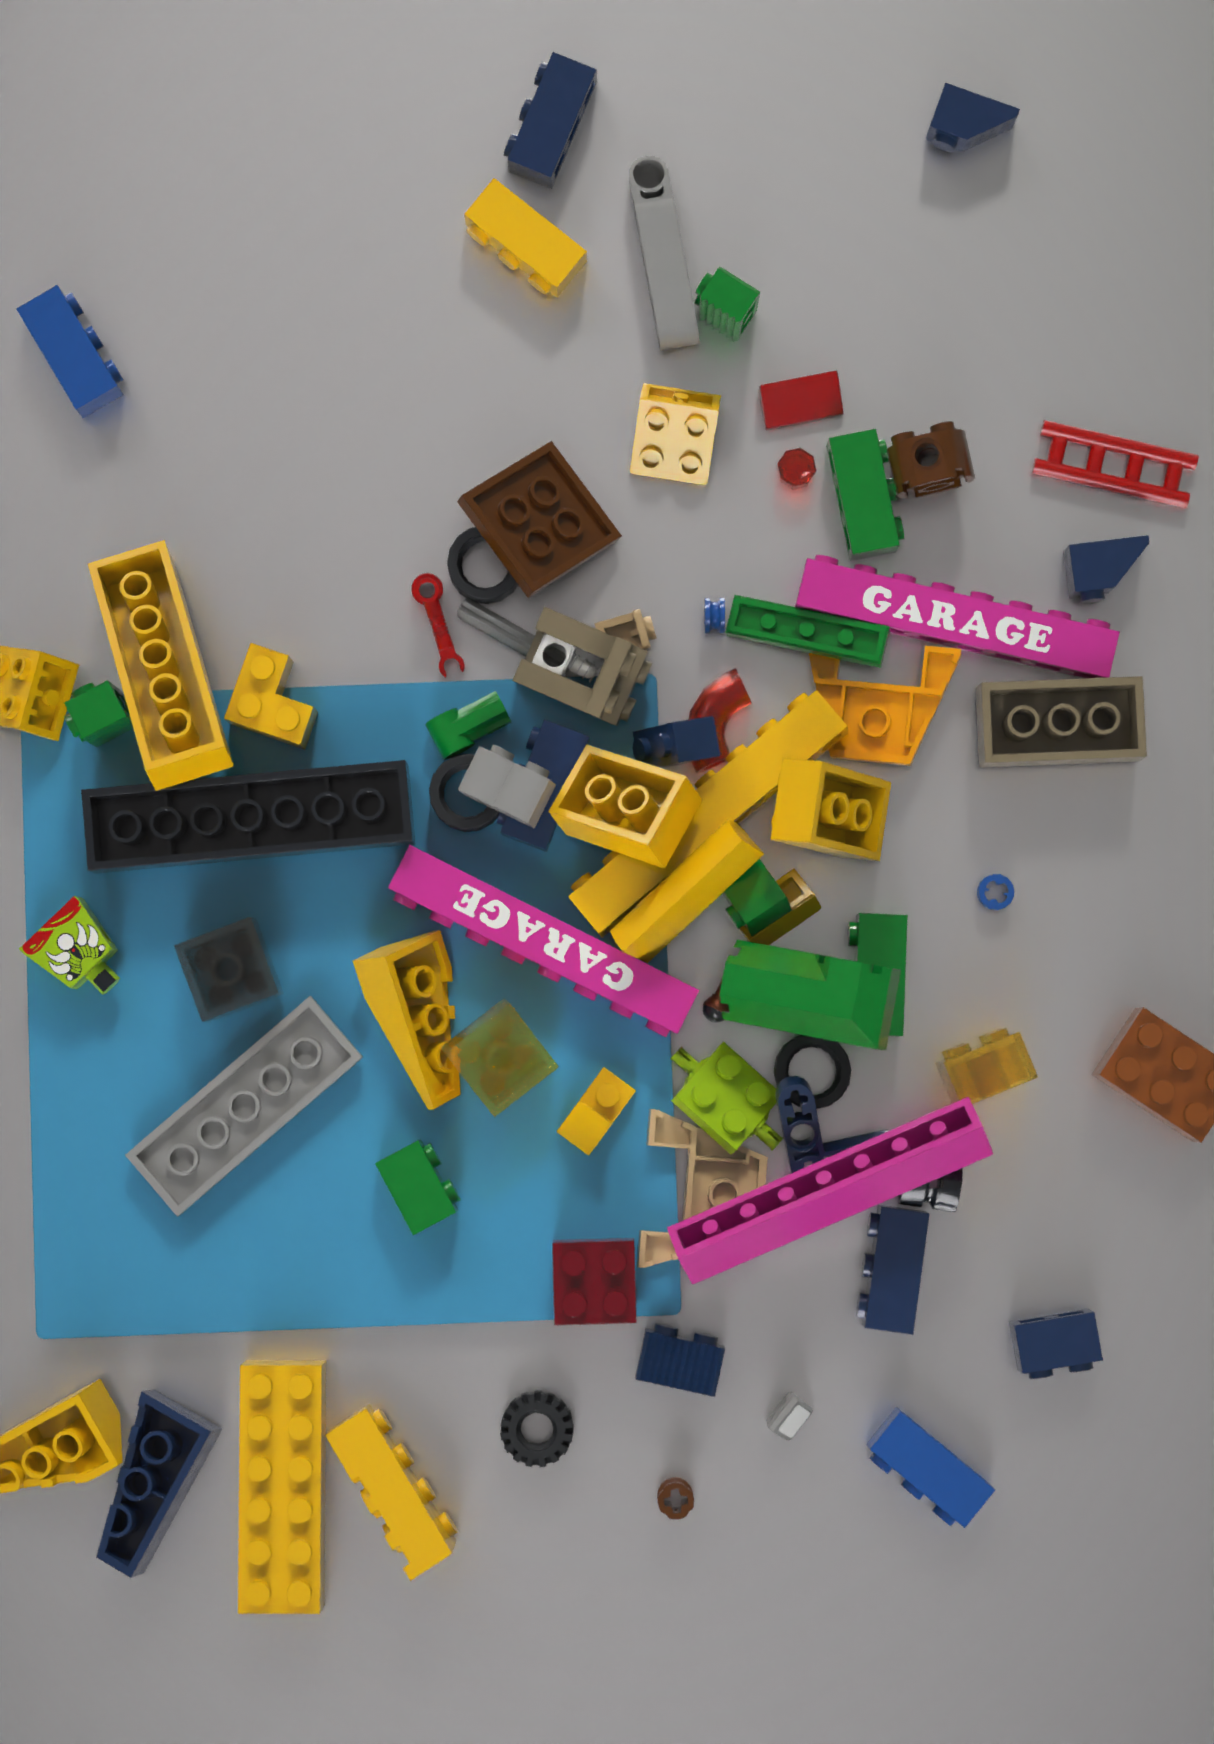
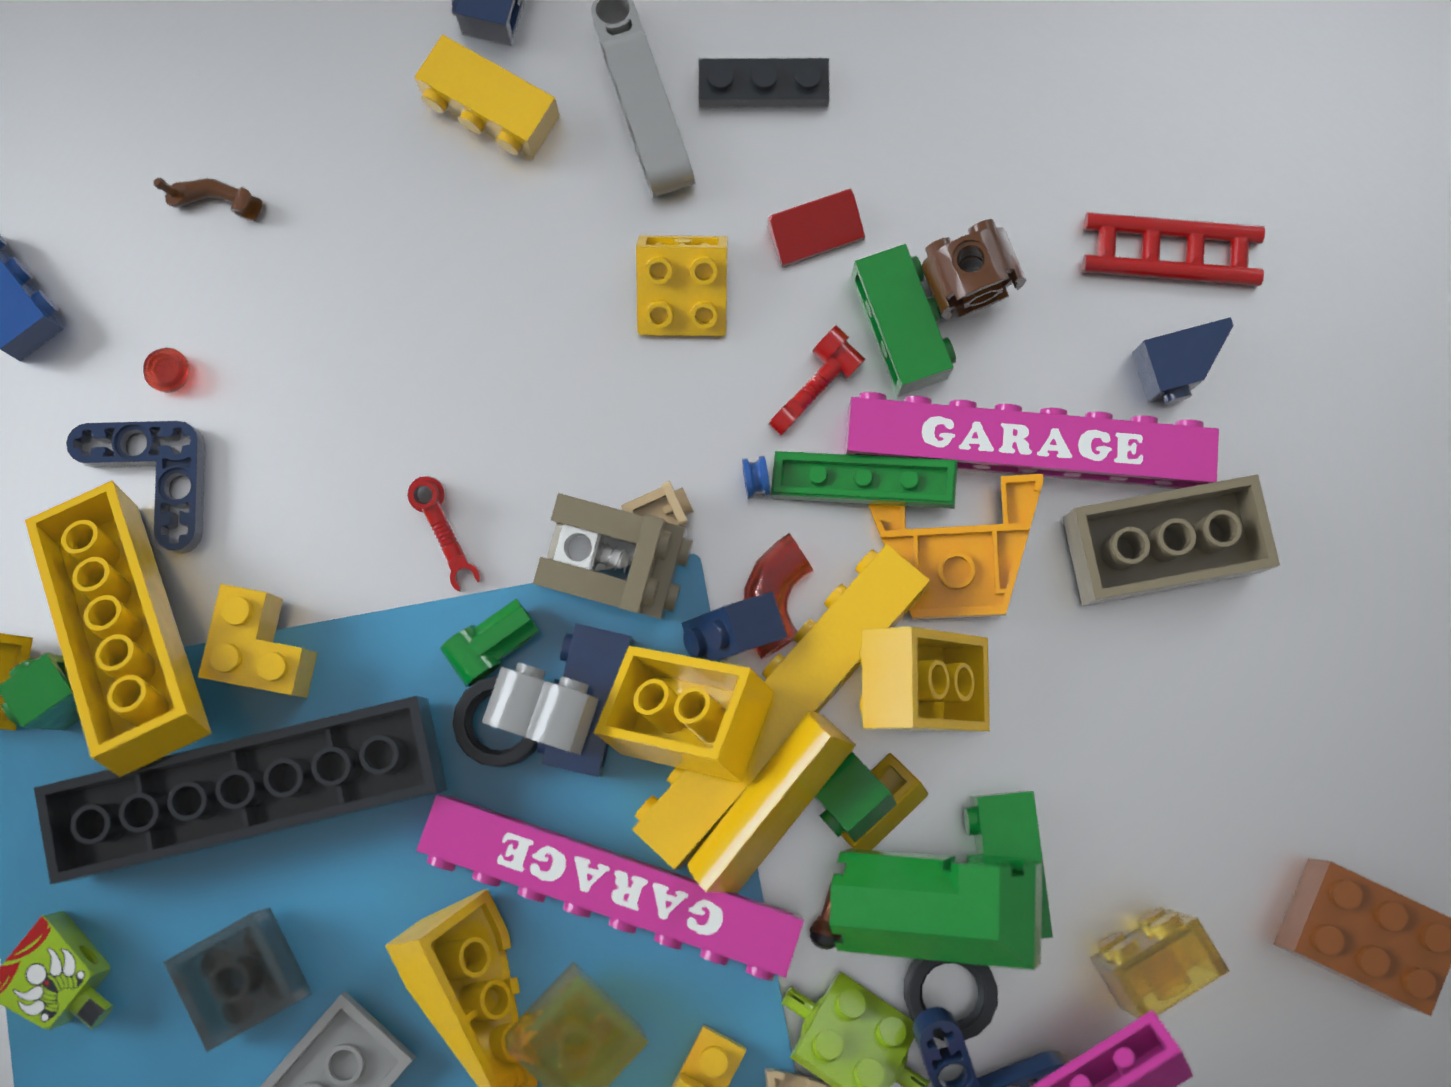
camera: 10 degrees left, 5 degrees down
black tyre [447,527,518,604] -> none
reddish brown plate [457,441,622,598] -> none
light grey axle [457,598,566,667] -> none
green brick [694,267,760,342] -> none
clear red tile [777,448,816,489] -> none
blue bush [977,874,1014,910] -> none
none -> dark blue beam [66,421,205,554]
none -> clear red plate [143,348,190,393]
none -> reddish brown piece [154,178,264,222]
none -> black plate [699,58,830,107]
none -> red brick [768,325,866,436]

